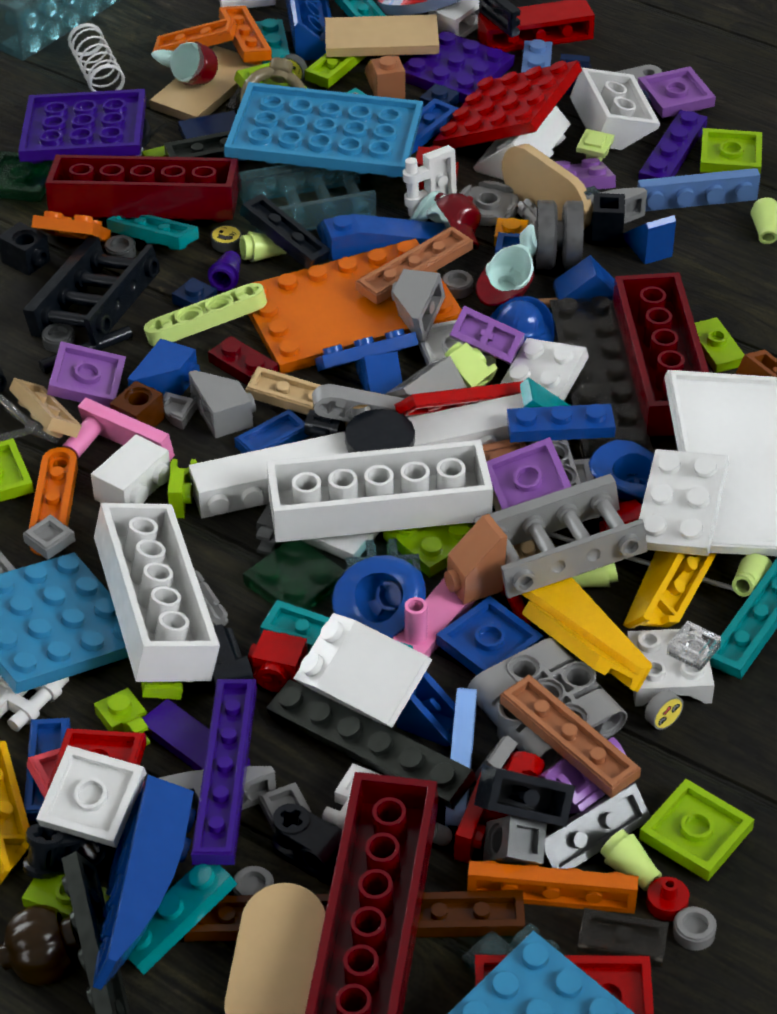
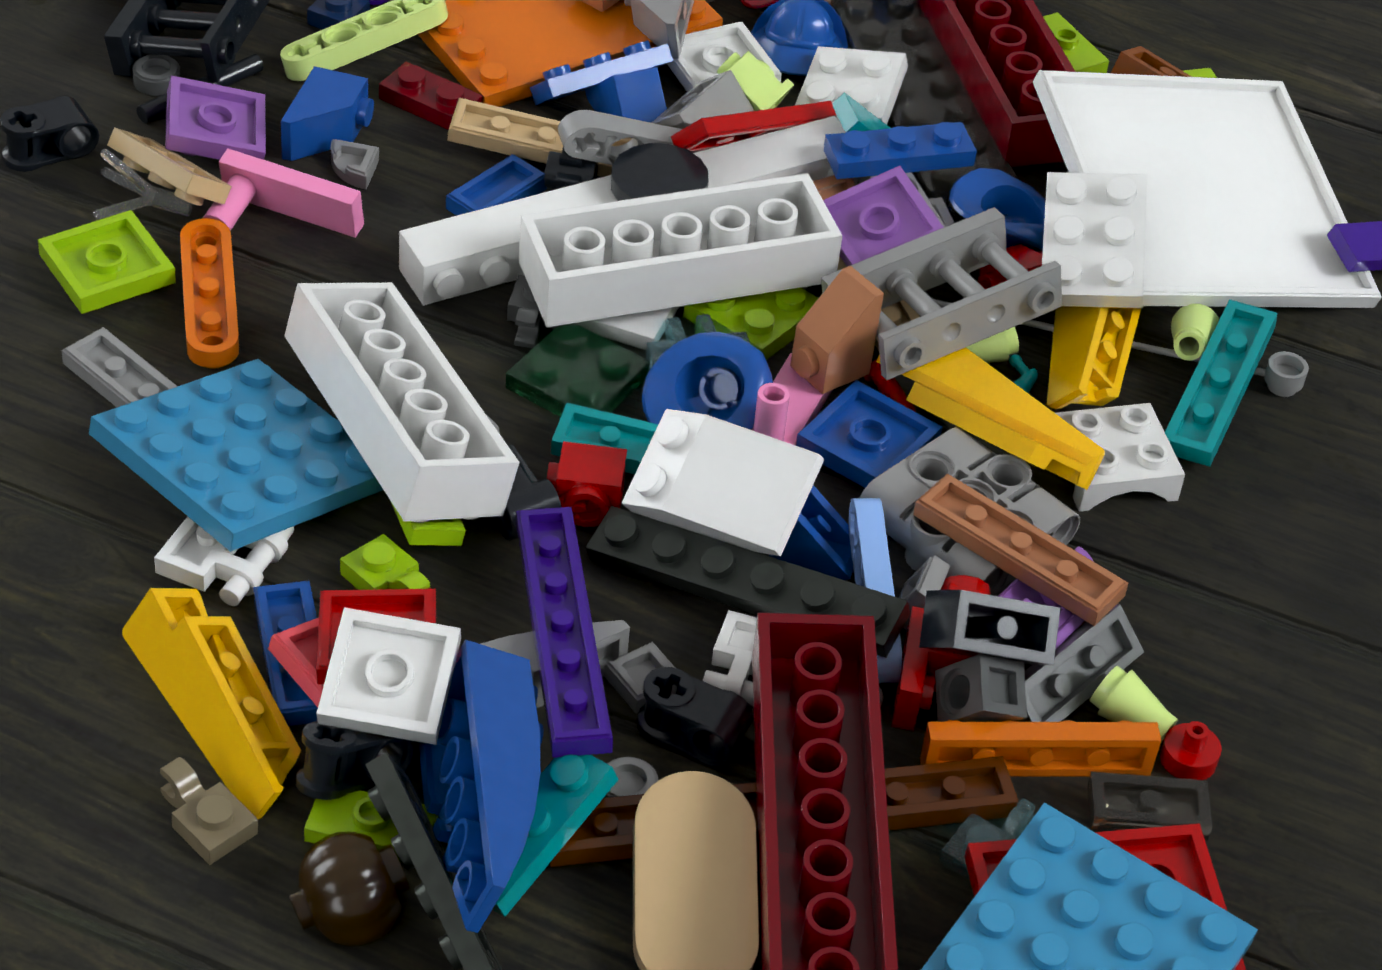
camera: 15 degrees left, 0 degrees up
light grey tile [23,514,76,560] -> none
white brick [91,434,171,503] -> none
reddish brown brick [110,381,165,428] -> none
dark purple tile [142,698,251,770] -> none
lime plate [167,459,197,518] -> none
light grey slope [189,370,256,439] -> none
medium lavender hinge [449,305,525,366] -> none
lime plate [639,779,755,881] -> none
tile [645,690,683,730] -> none
clear plate [667,621,721,671] -> none
light grey tile [673,906,717,951] -> none
none -> teal piece [1009,354,1038,393]

